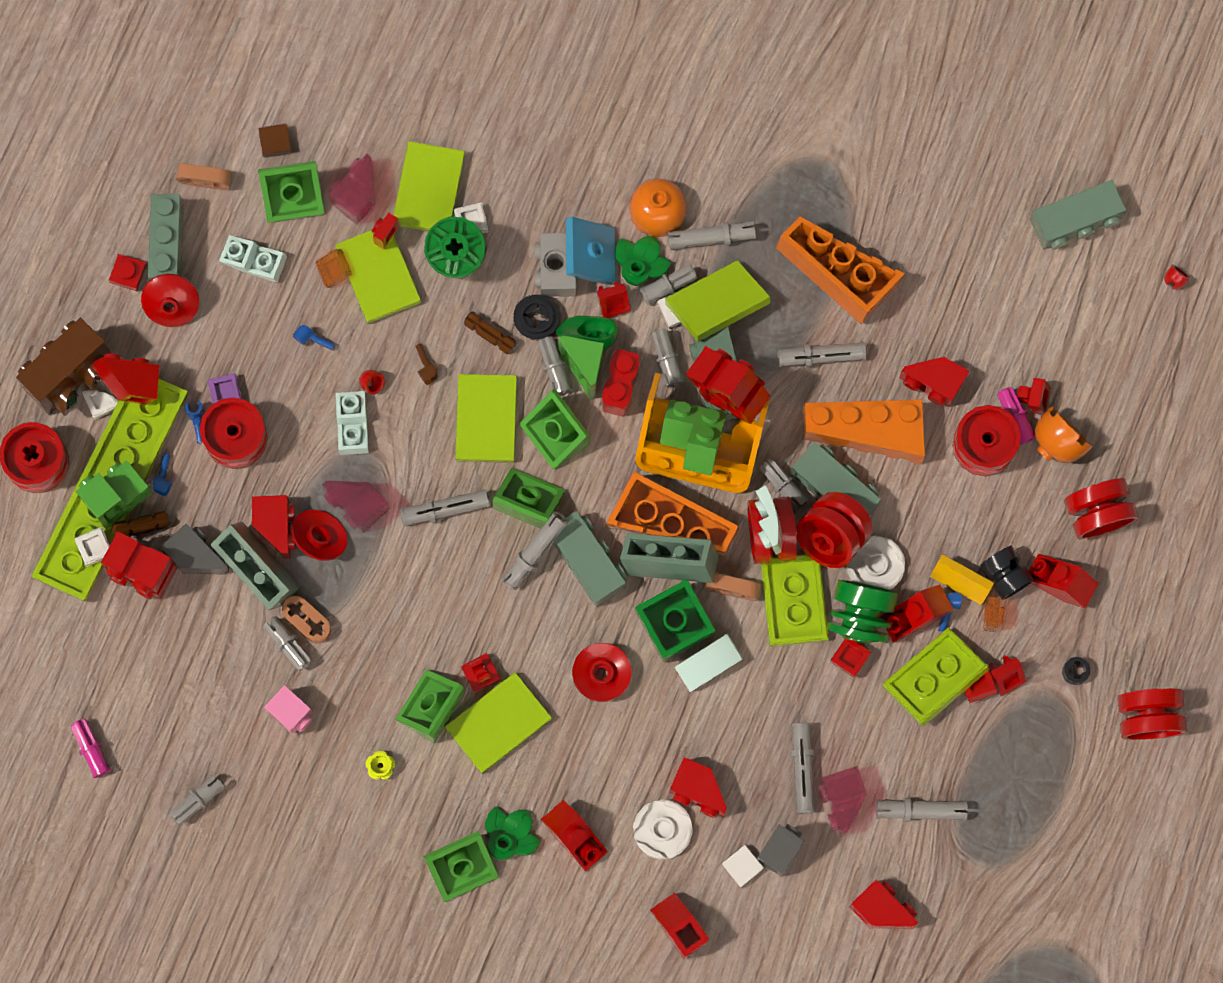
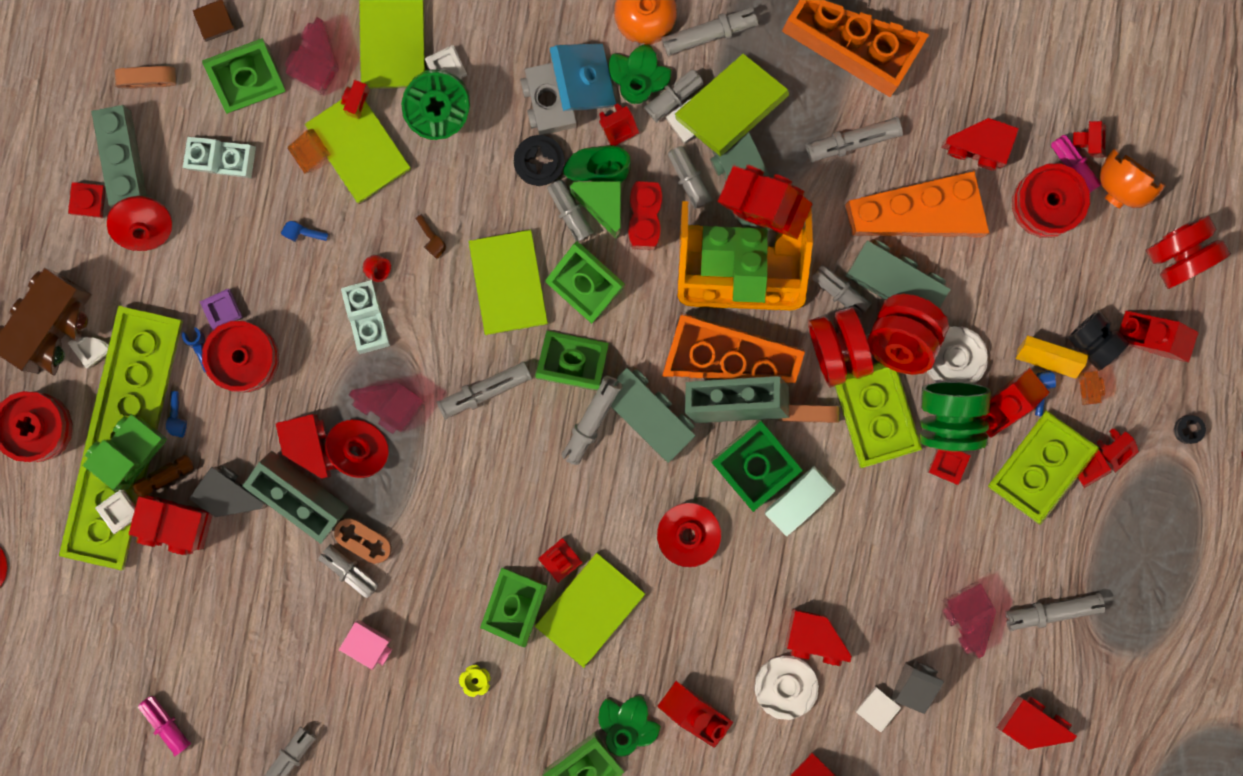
camera: 15 degrees left, 10 degrees up
red slope [93,353,159,405] -> none
reddish brown axle [464,311,516,354] -> none
light aqua slope [755,485,782,555] -> none
light grey pin [791,723,816,814] -> none

